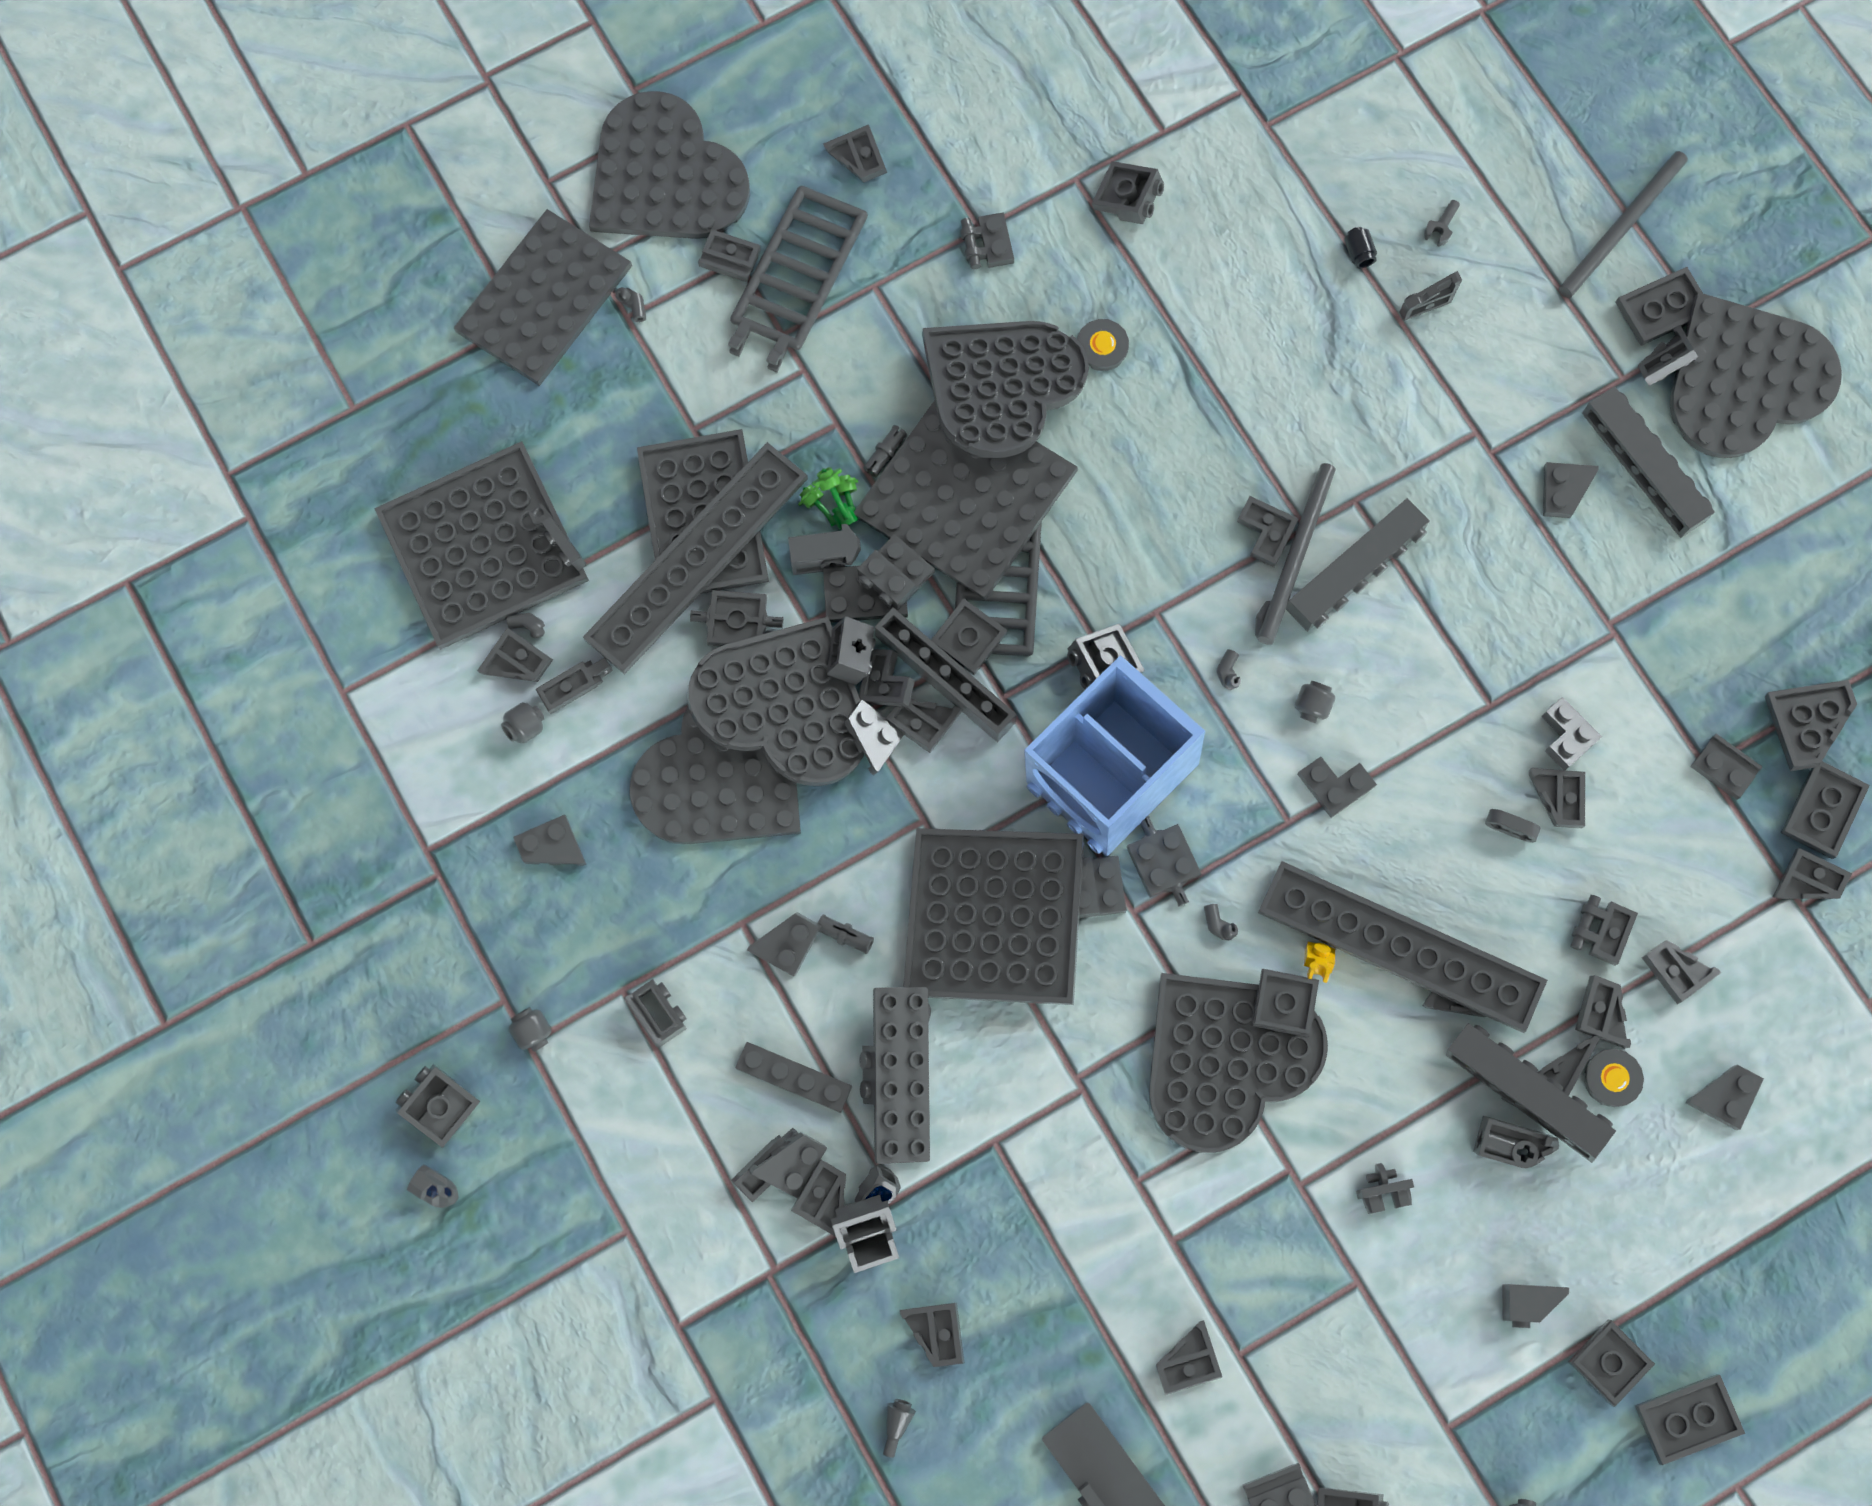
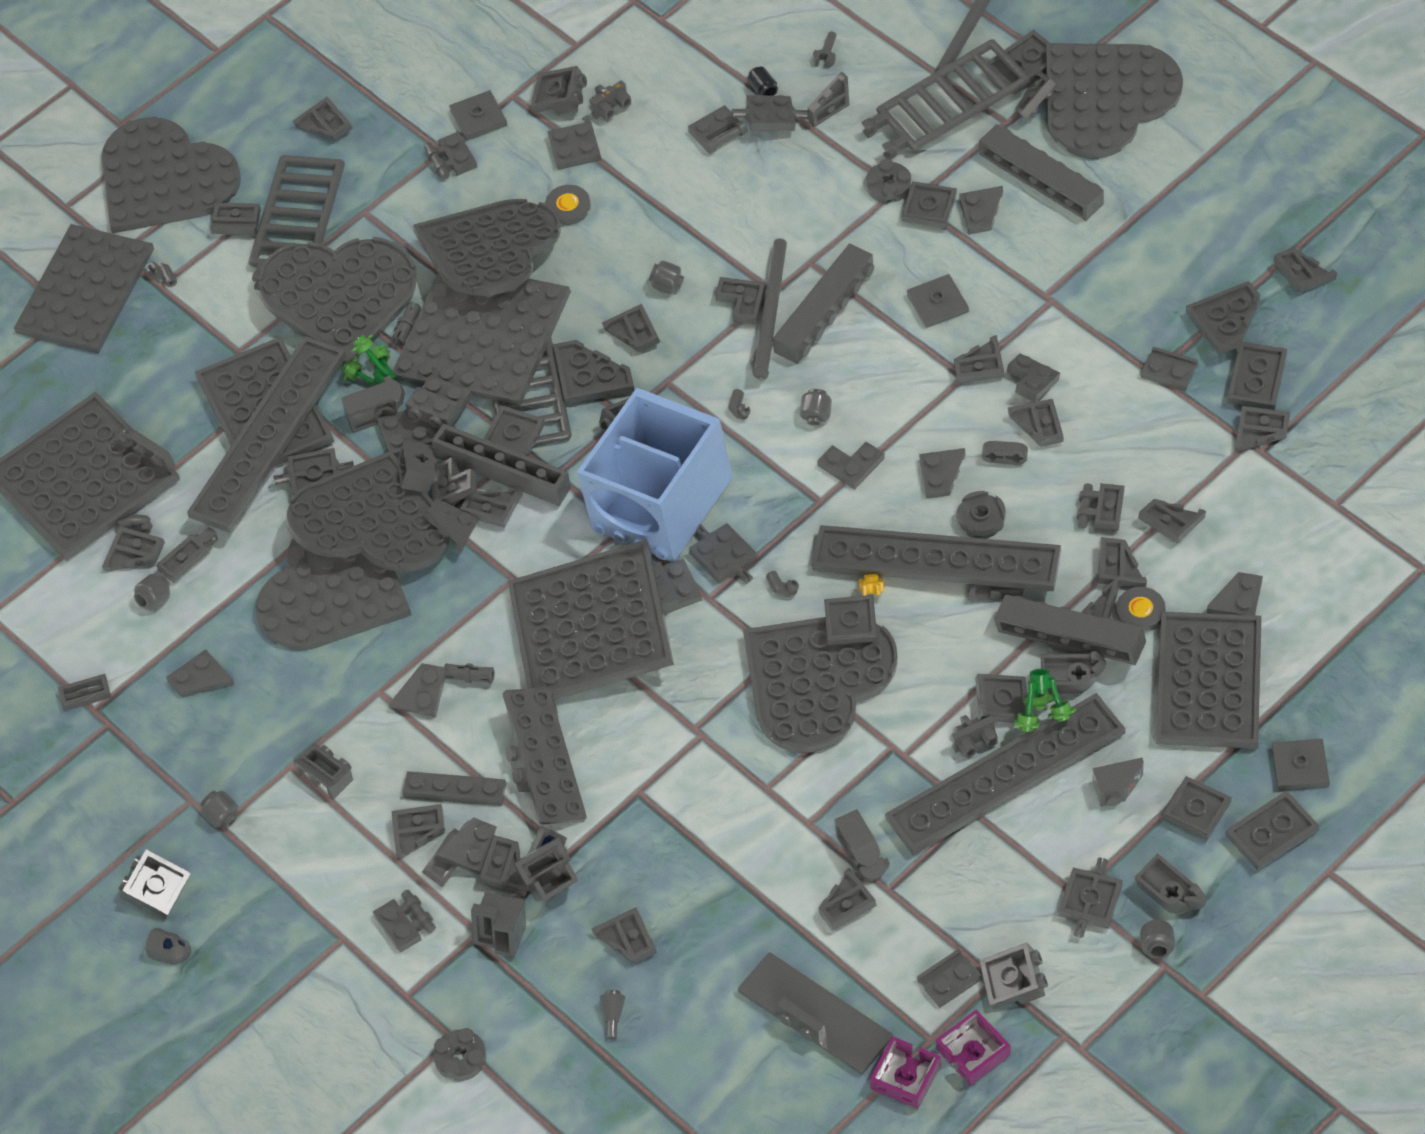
camera: 10 degrees left, 20 degrees down
none -> dark grey tile [58,674,112,711]
none -> dark grey plate [259,237,416,365]
none -> dark grey plate [373,890,436,953]
none -> dark grey wing [391,804,445,860]
none -> dark grey plate [433,1028,487,1081]
none -> dark grey plate [449,90,507,141]
none -> dark grey plate [471,892,526,957]
none -> dark grey plate [547,121,601,170]
none -> dark grey plate [553,340,635,405]
none -> dark grey hips [590,80,631,121]
none -> dark grey wing [602,304,660,352]
none -> dark grey head [649,260,684,294]
none -> dark grey plate [688,105,748,154]
none -> dark grey plate [732,95,808,131]
none -> dark grey piece [834,809,890,882]
none -> dark grey bar [862,39,1030,160]
none -> dark grey plate [865,159,911,203]
none -> dark grey plate [885,693,1125,855]
none -> dark grey plate [901,181,957,229]
none -> dark grey plate [907,274,969,328]
none -> dark grey wing [919,448,966,499]
none -> dark grey wing [954,335,1004,384]
none -> dark grey plate [957,491,1006,538]
none -> dark grey plate [975,674,1028,723]
none -> plant [1014,669,1076,733]
none -> dark grey plate [1059,857,1123,938]
none -> dark grey piece [1135,853,1207,913]
none -> dark grey plate [1156,611,1262,749]
none -> dark grey plate [1272,738,1330,790]

